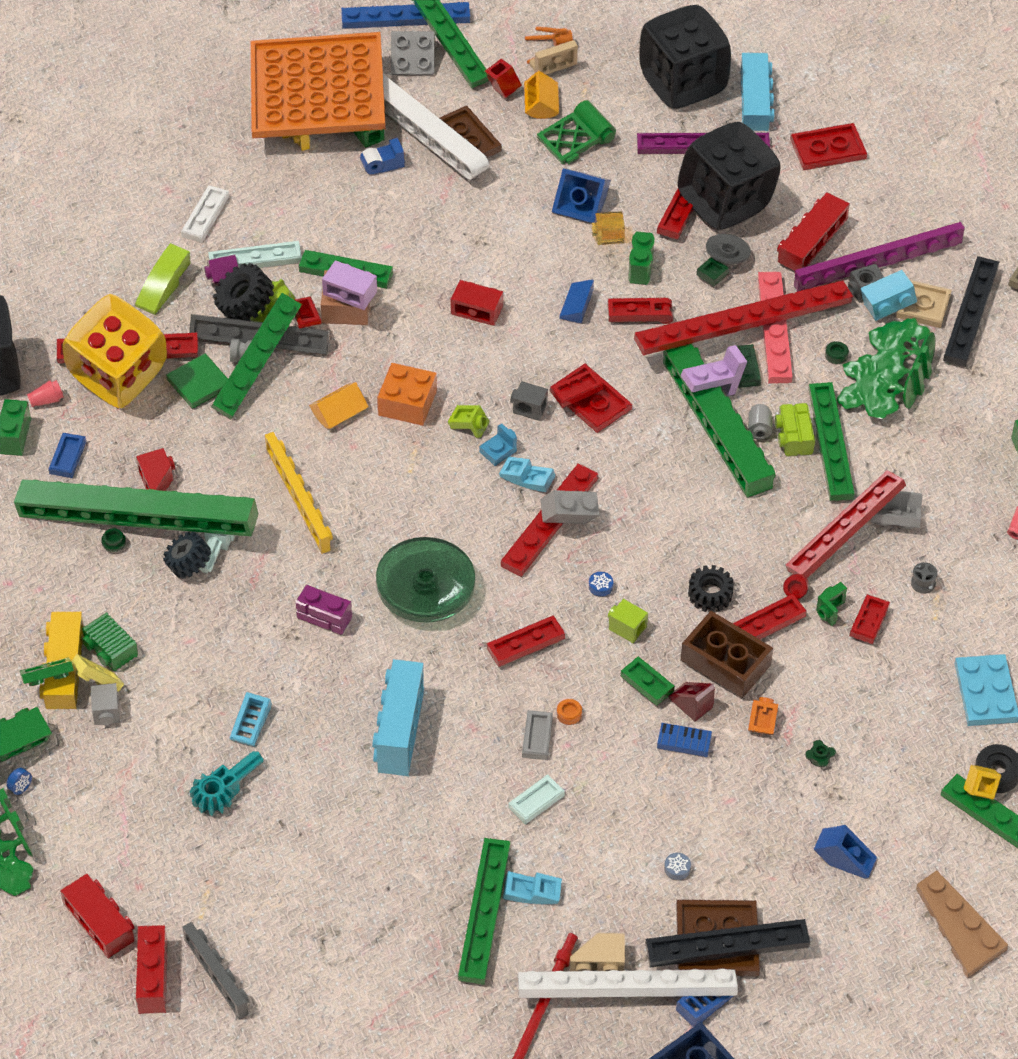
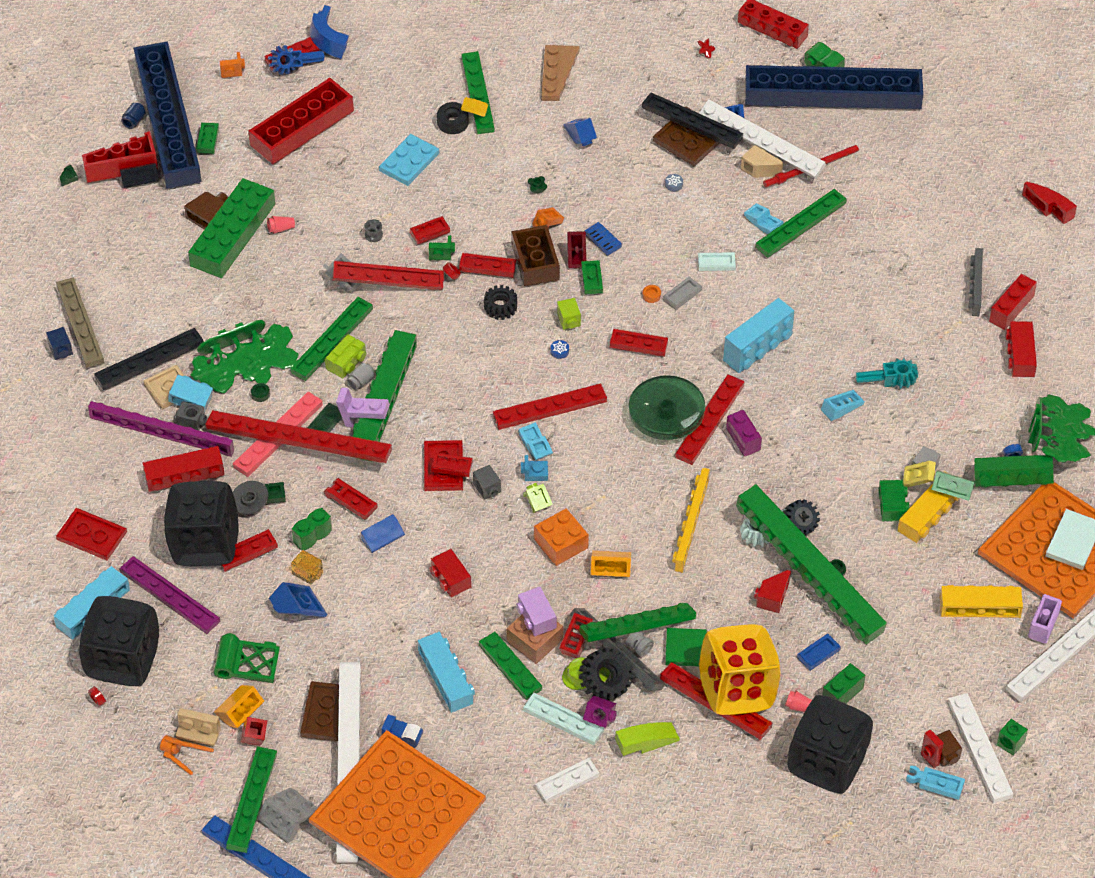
camera: 140 degrees left, 0 degrees up
light grey brick [540,490,599,524] -> none
none -> medium azure brick [418,631,475,713]
none -> red plate [675,374,745,465]

